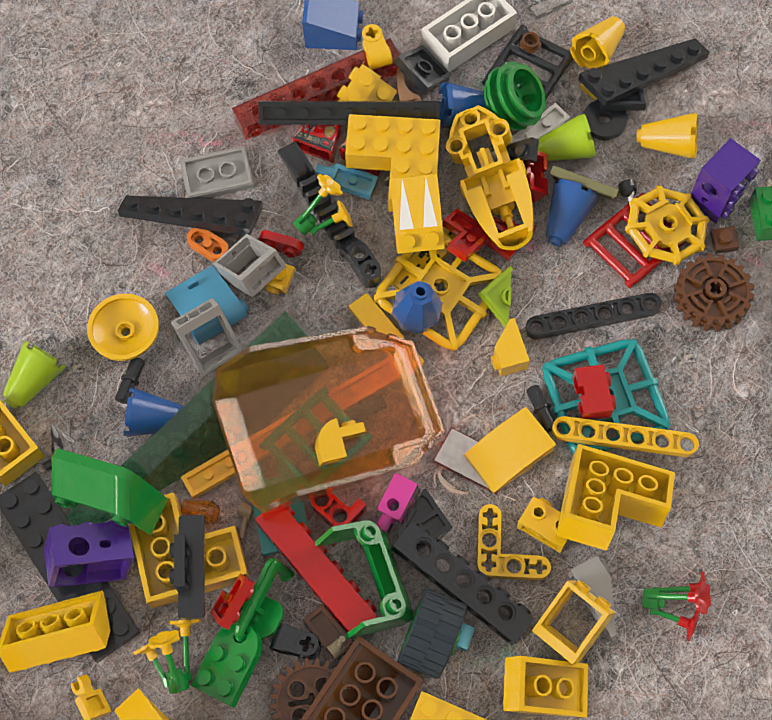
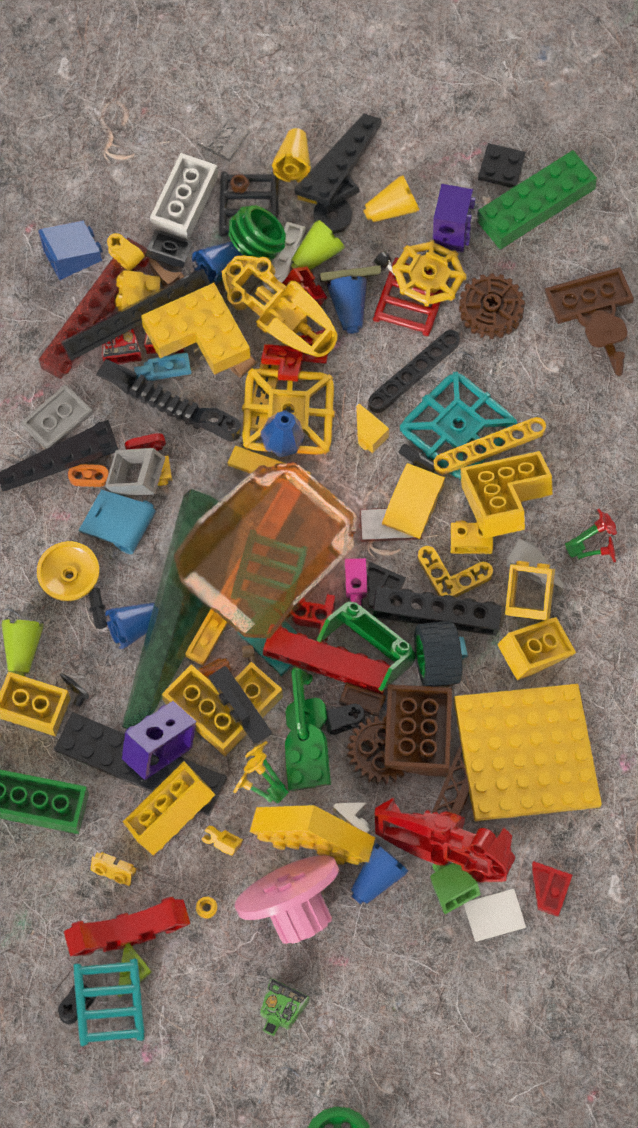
camera: 30 degrees left, 0 degrees up
green windscreen [51,448,168,535] -> none
light grey window [171,298,244,376] -> none
red plate [210,573,254,630] -> none
plant [293,174,353,236] -> none
yellow brick [315,418,366,466] -> none
dark tan hand [327,636,347,660] -> none
yellow slope [390,174,445,254] -> none
lime tile [478,266,513,327] -> none
black plate [506,137,539,165] -> none
red brick [572,364,616,420] -> none
reddish brown plate [710,226,740,254] -> none

